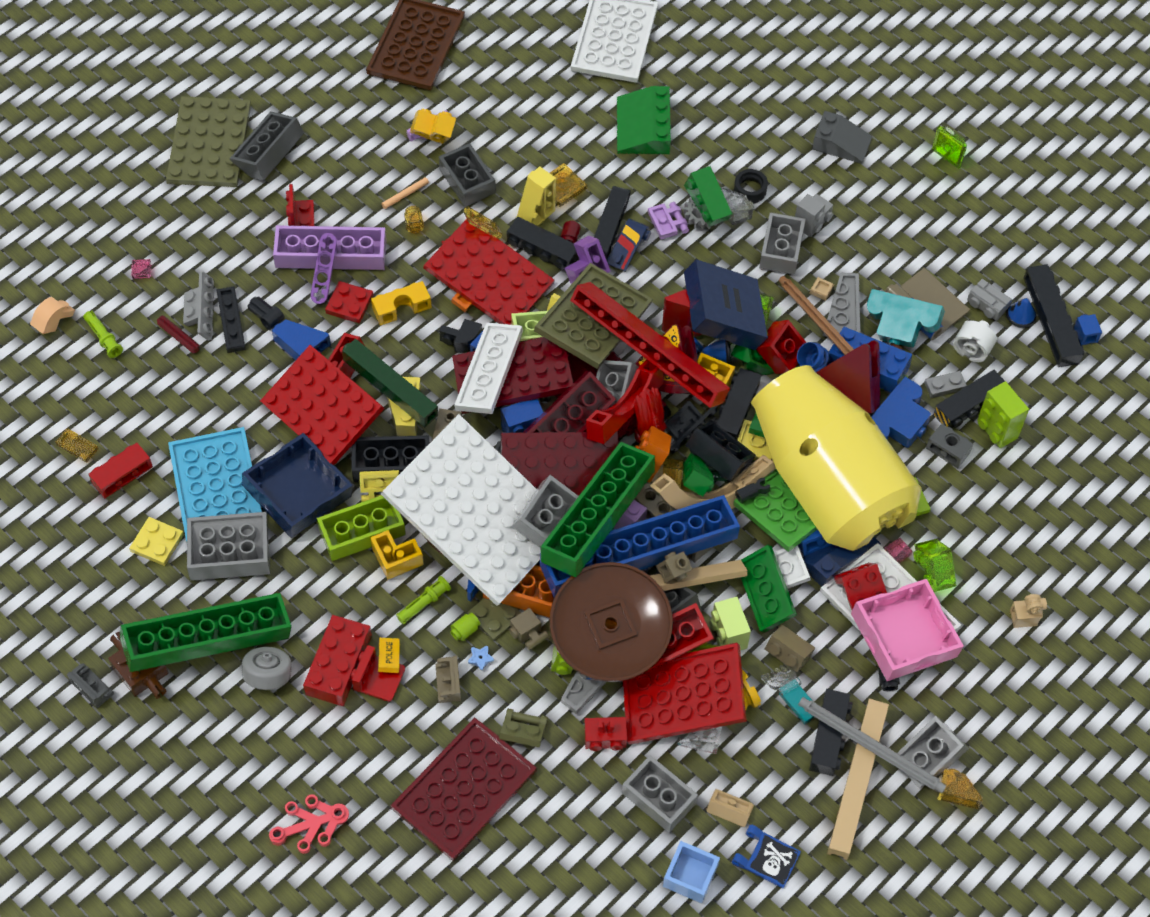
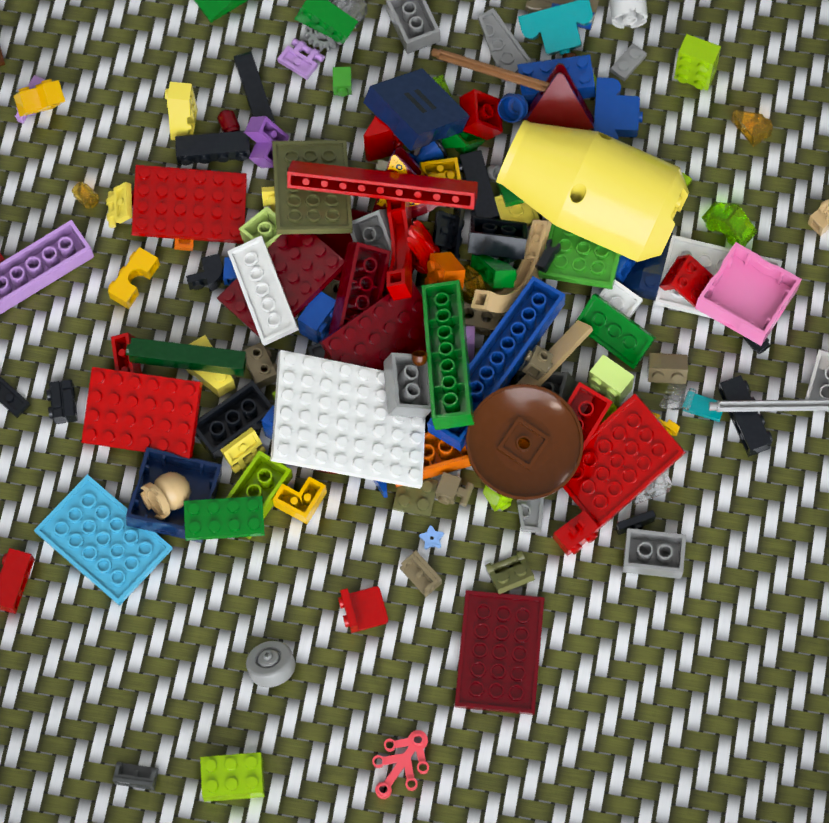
camera: 30 degrees left, 10 degrees up
reddish brown brick [108,632,169,699] -> none
green brick [120,593,292,672] -> none
light yellow plate [129,517,184,566] -> none
light grey slope [187,512,270,581] -> none
black piece [247,296,285,331] -> none
blue slope [272,319,331,360] -> none
red brick [303,615,372,707] -> none
medium lavender beam [311,233,337,304] -> none
red plate [325,281,373,324] -> none
yellow tile [378,637,400,673] -> none
light nougat bar [381,177,429,209] -> none
lime pin [396,576,451,625] -> none
dark grey brick [439,143,496,207] -> none
lime brick [450,612,481,641] -> none
clear yellow tile [463,206,502,240] -> none
clear yellow plate [550,163,587,207] -> none
dark blue door [607,218,651,272] -> none
light blue piece [663,841,720,903] -> none
tan slope [707,789,754,827] -> none
flag [732,825,801,889] -> none
tan tile [809,277,834,301] -> none
tan tile [827,699,889,860] -> none
clear pink tile [885,538,913,563] -> none
dark grey brick [926,423,973,469] -> none
black brick [933,370,1005,428] -> none
none -> black brick [46,379,78,424]
none -> light yellow plate [106,182,132,228]
none -> tan tile [141,472,191,520]
none -> green plate [184,496,265,541]
none -> lime brick [200,752,265,802]
none -> bright green brick [333,67,352,97]
none -> reddish brown hinge [412,350,427,366]
none -> black plate [616,510,656,535]
none -> clear yellow slope [731,110,773,147]

